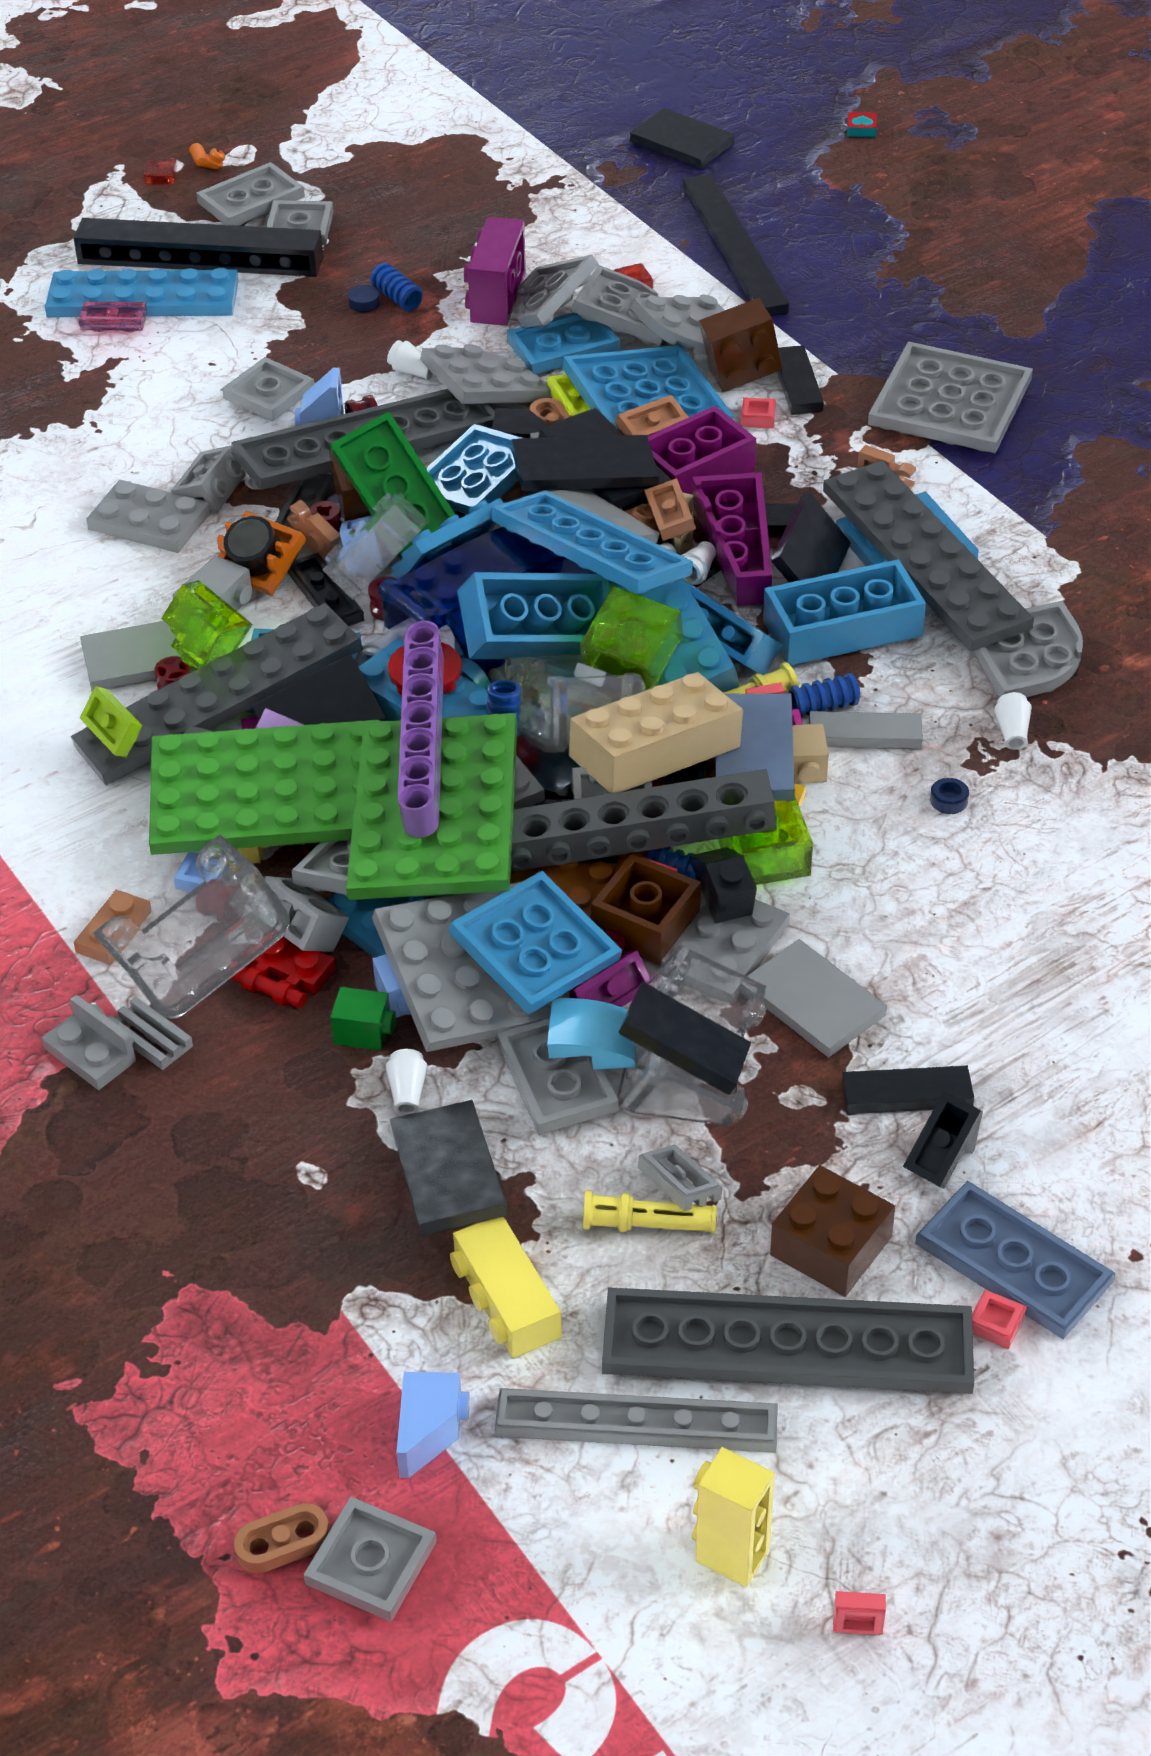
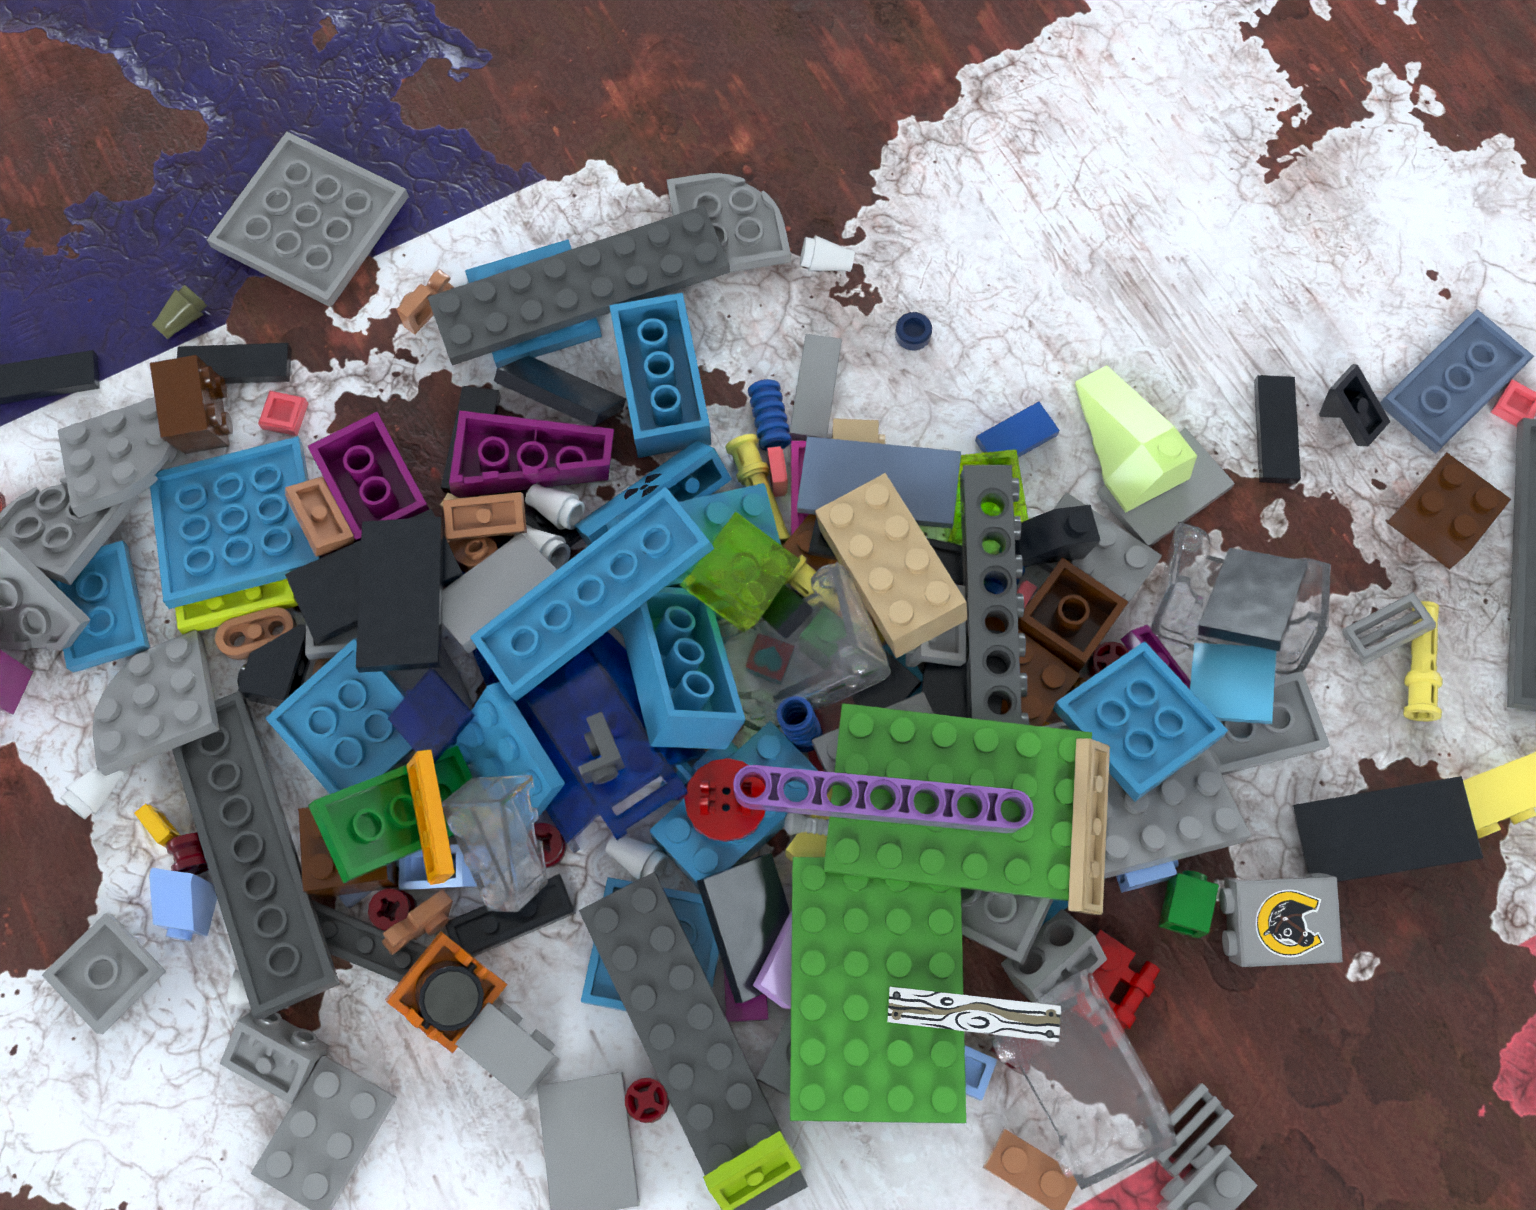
camera: 85 degrees left, 25 degrees up
clear neon green brick [161,580,253,669] -> none
white cone [386,1049,427,1115] -> none
none -> yellow tile [134,804,181,848]
none -> olive cone [152,285,208,339]
none -> clear blue piece [388,668,475,764]
none -> light orange tile [406,750,455,885]
none -> dark grey bracket [578,712,626,785]
none -> sticker [887,987,1061,1042]
none -> blue tile [975,401,1060,465]
none -> tan tile [1068,738,1110,915]
none -> yellowish green wedge [1075,365,1197,513]
none -> light grey panel [1219,873,1343,967]

